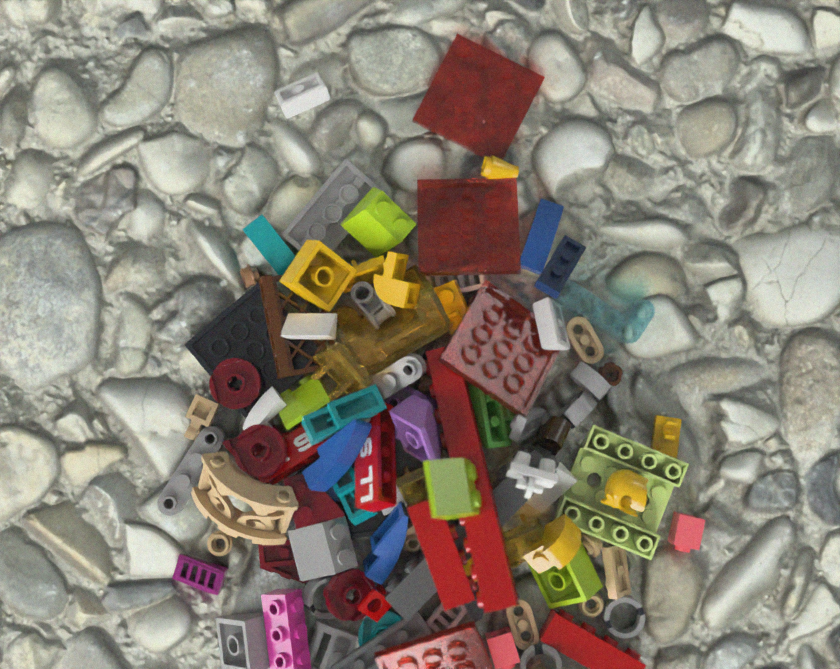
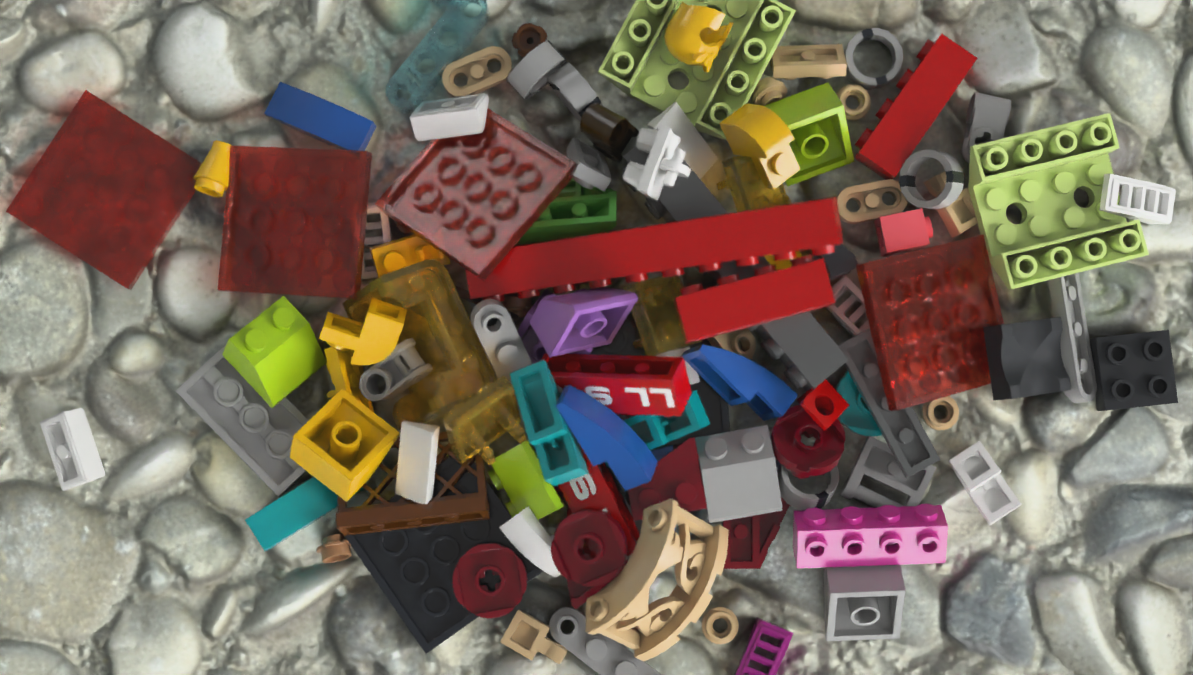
camera: 90 degrees left, 0 degrees up
lime slope [423,457,482,520] -> none
dark blue plate [534,235,586,299] -> none

